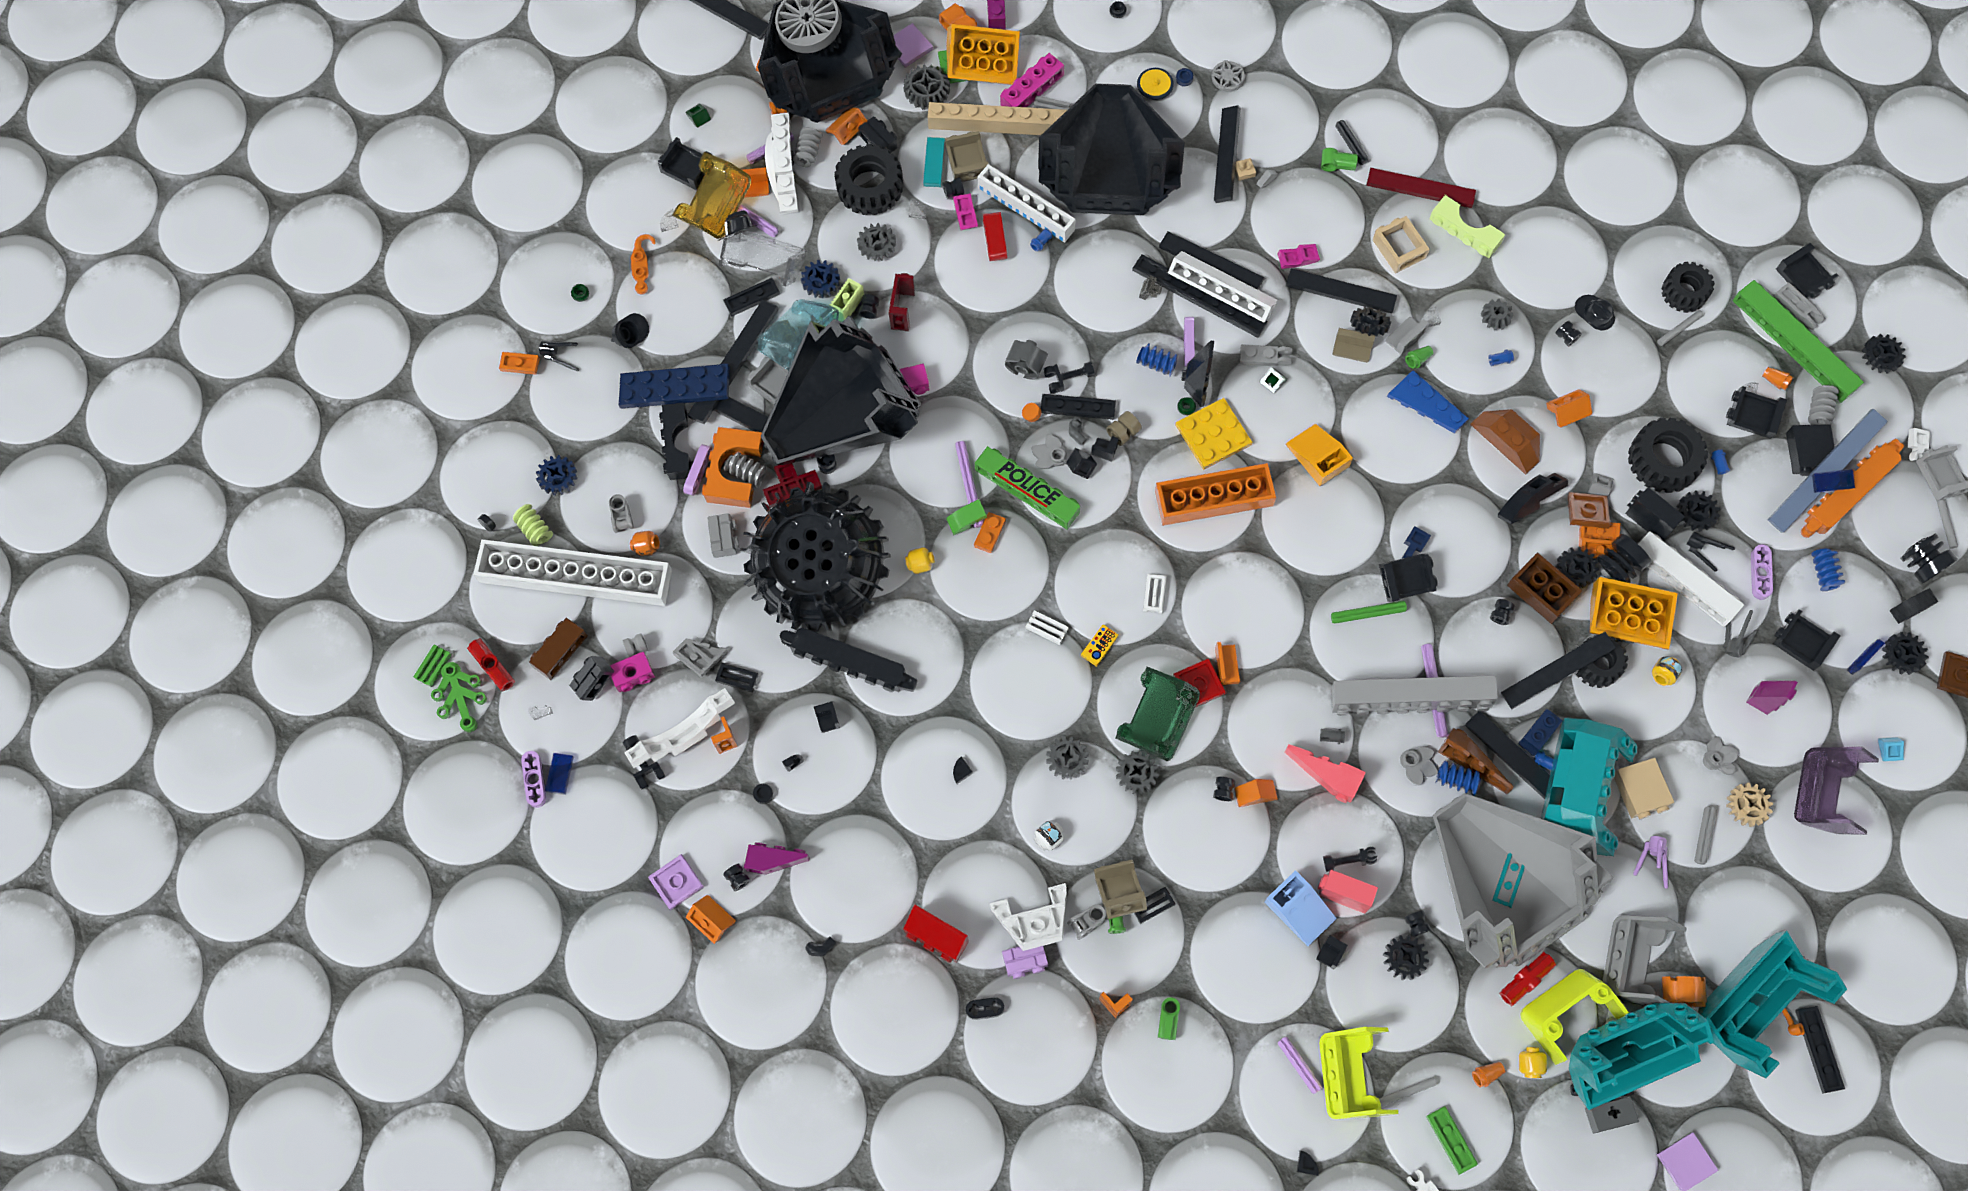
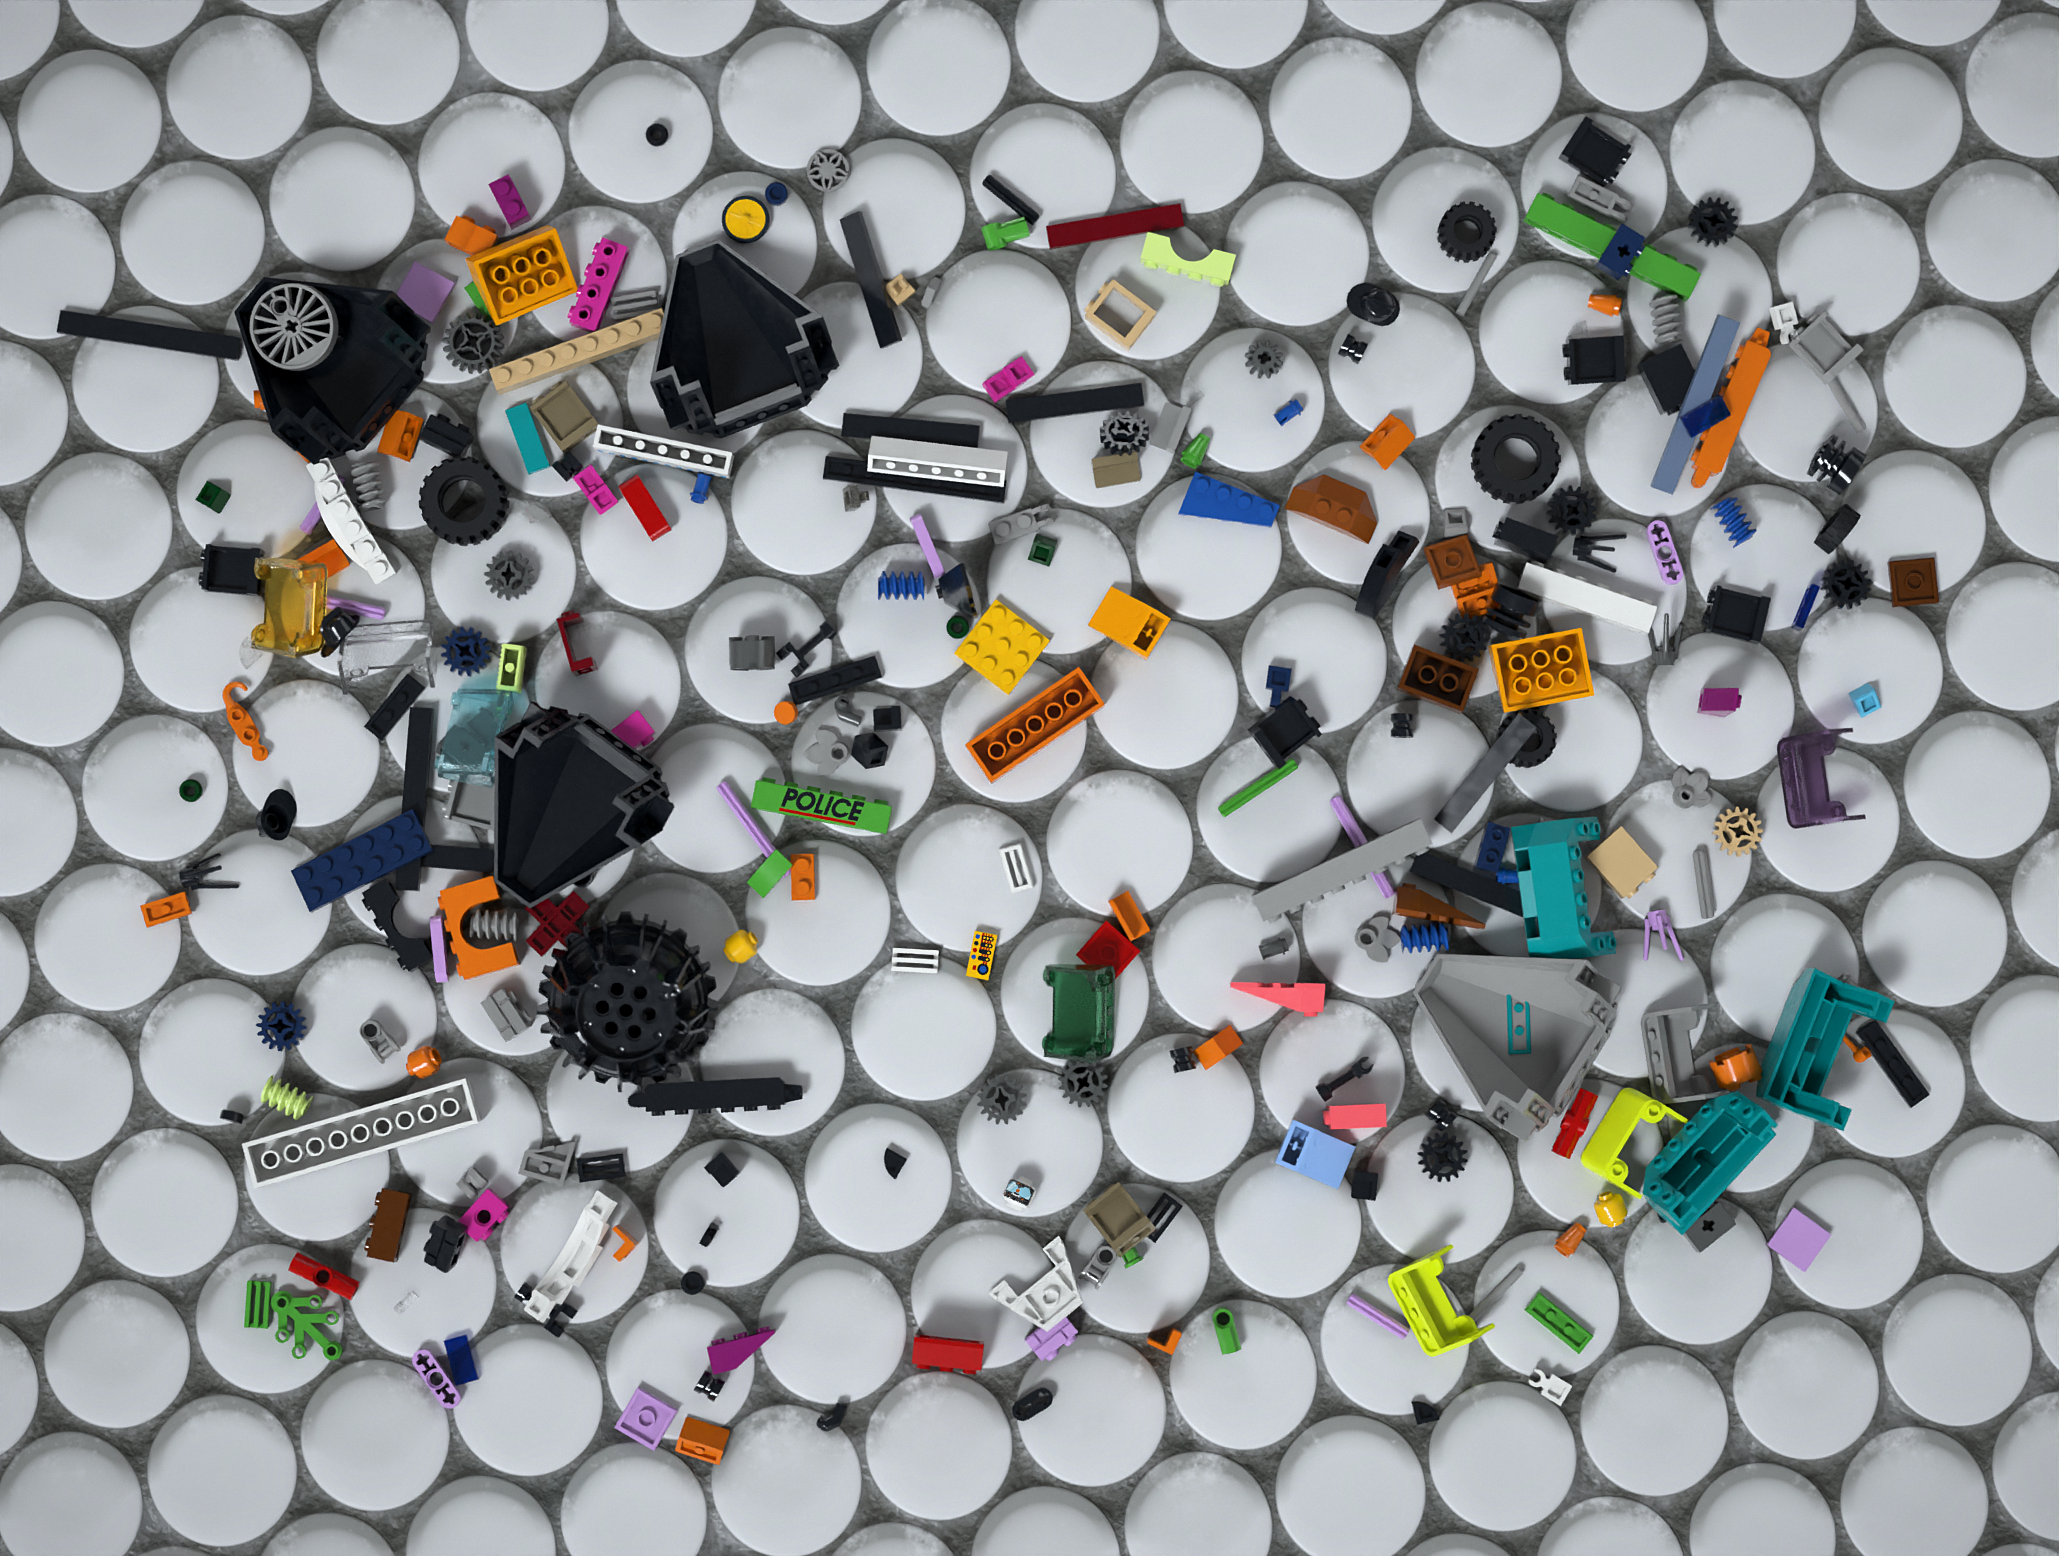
camera: 30 degrees left, 15 degrees up
black wheel [858,294,880,319] -> none
dark tan wheel [1106,411,1142,446] -> none
yellow head [1652,657,1682,686] -> none
blue pin [1711,449,1730,475] -> none
none -> dark blue brick [1595,224,1645,280]

